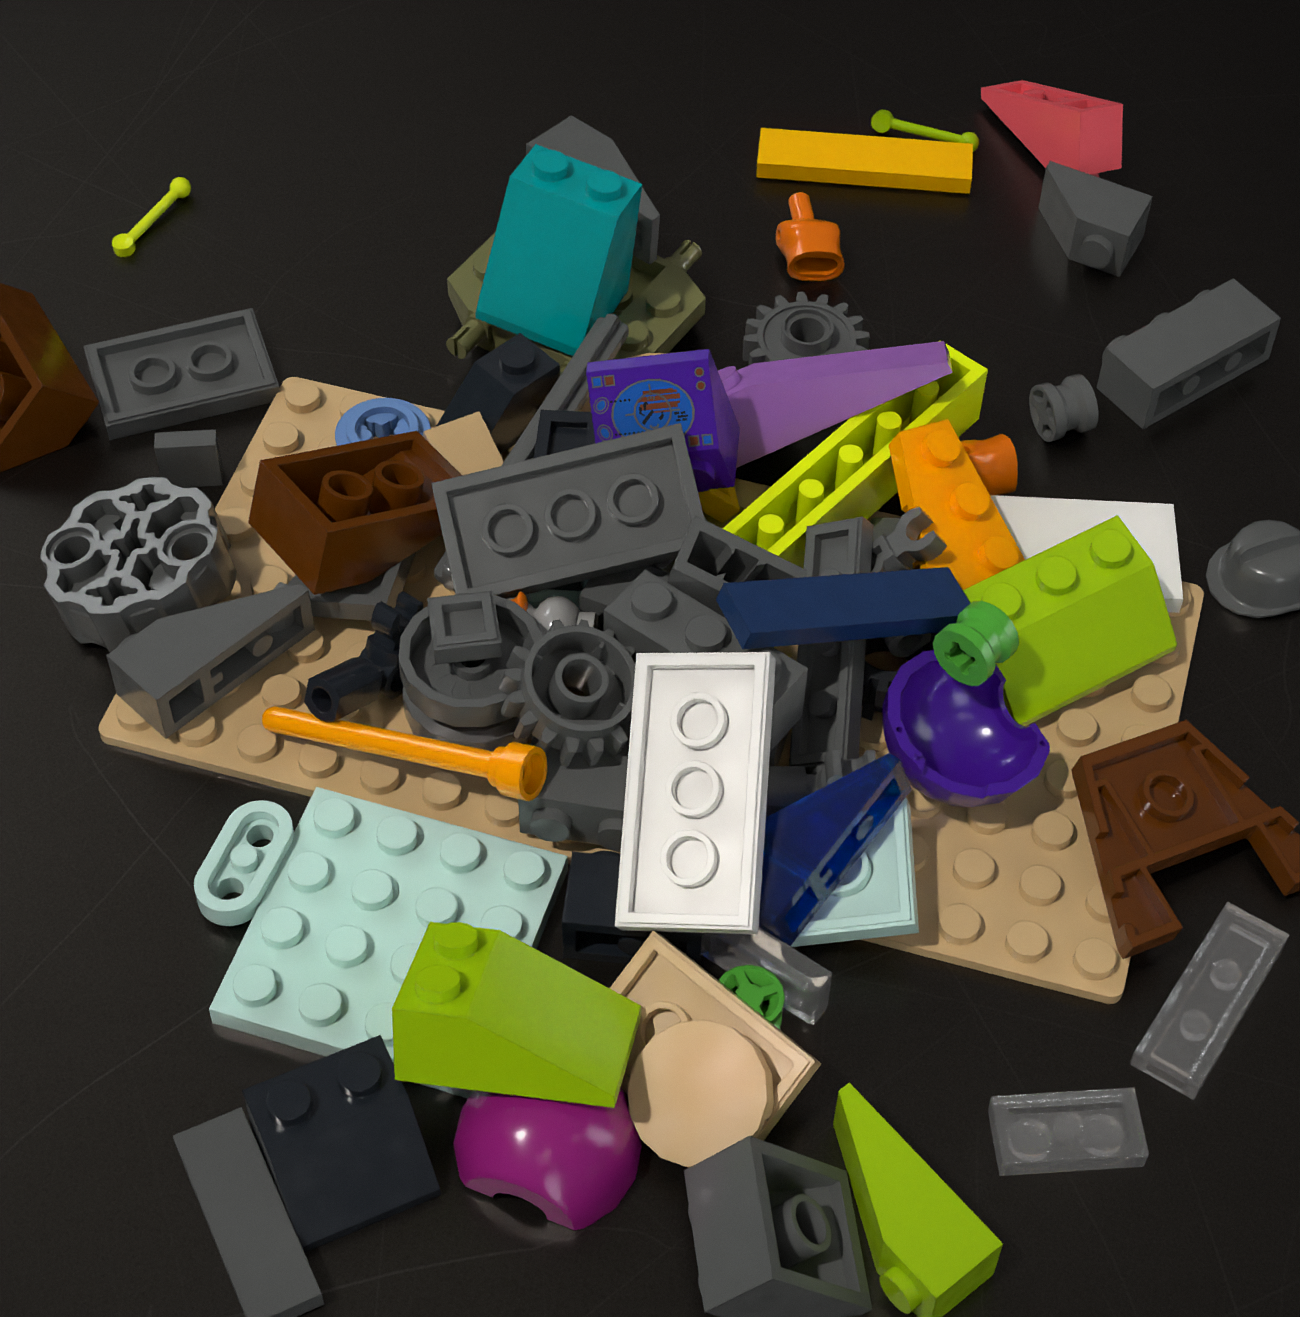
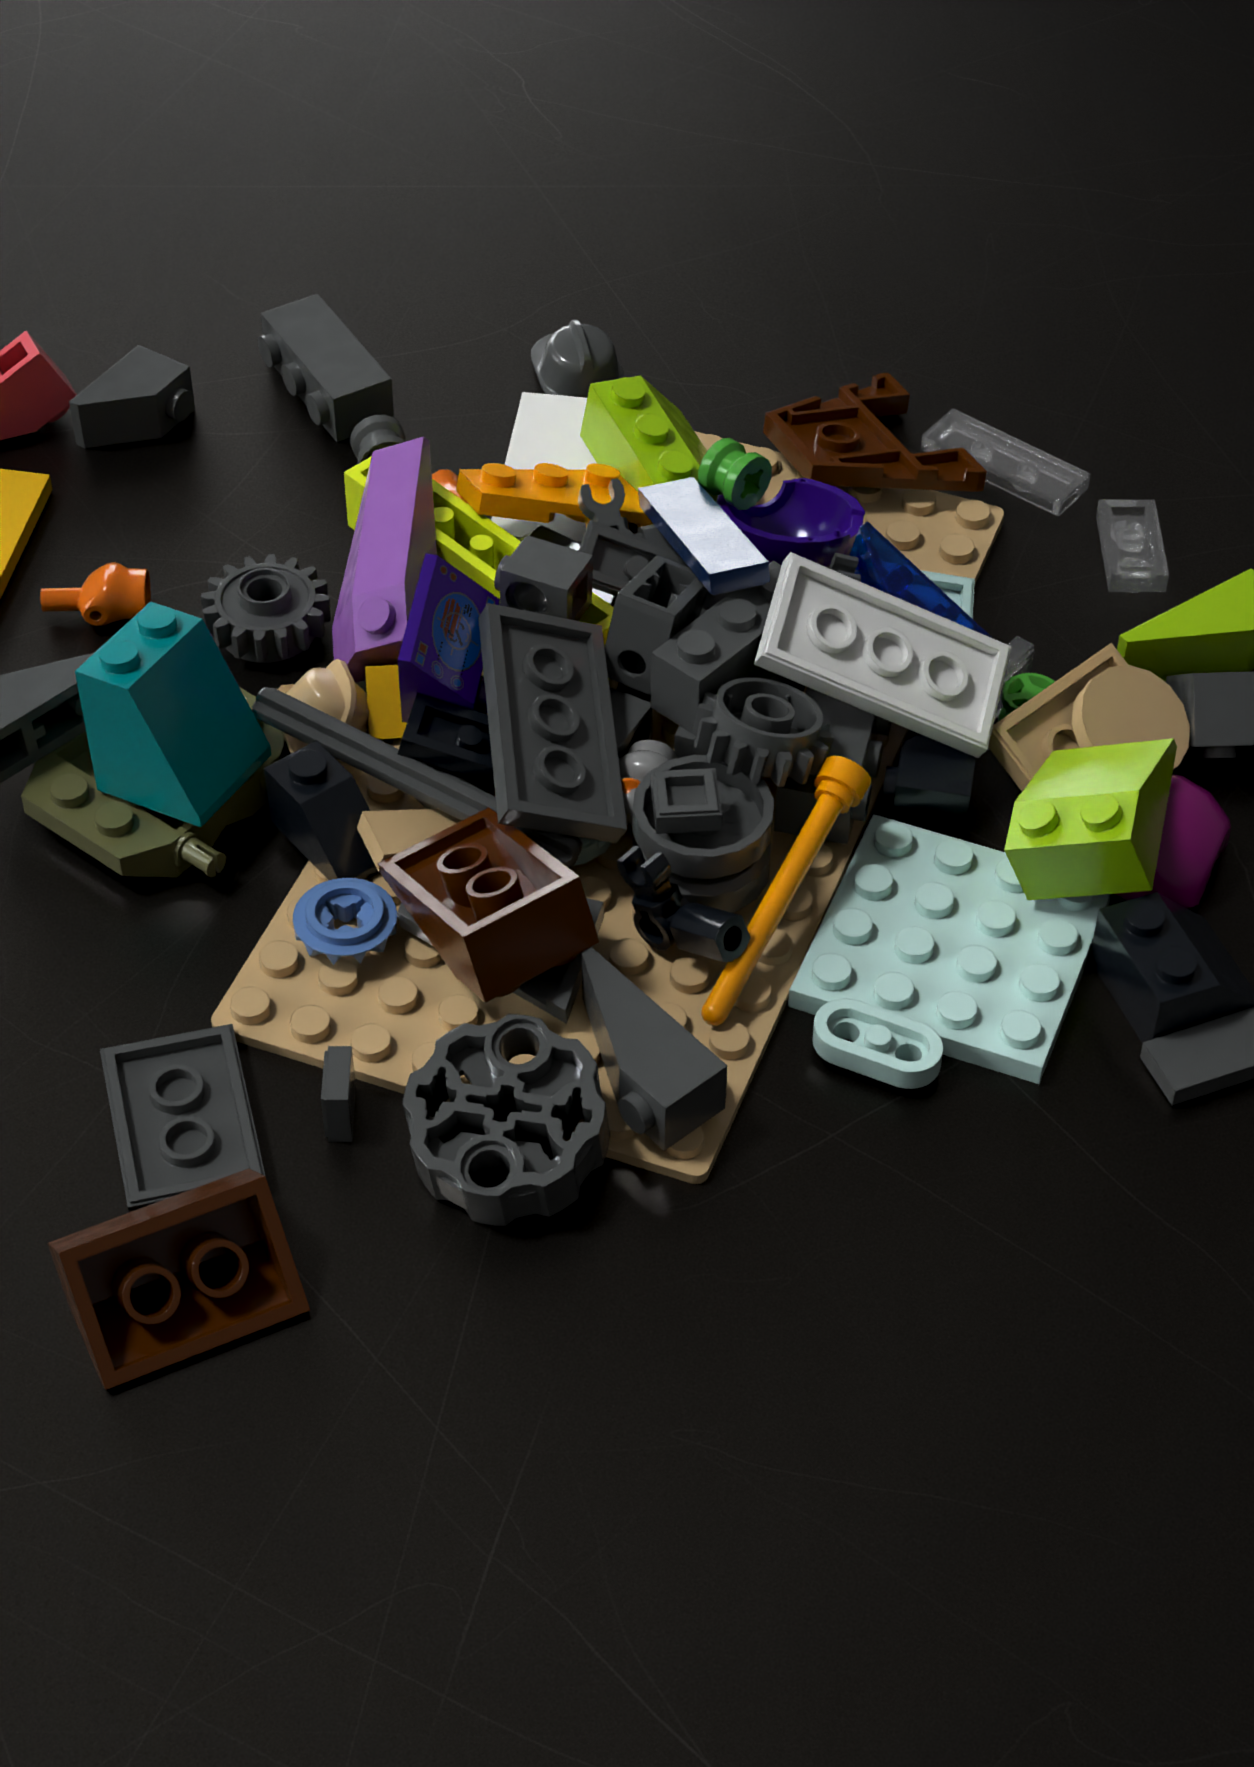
camera: 85 degrees left, 5 degrees down
none -> dark grey brick [494,535,593,621]

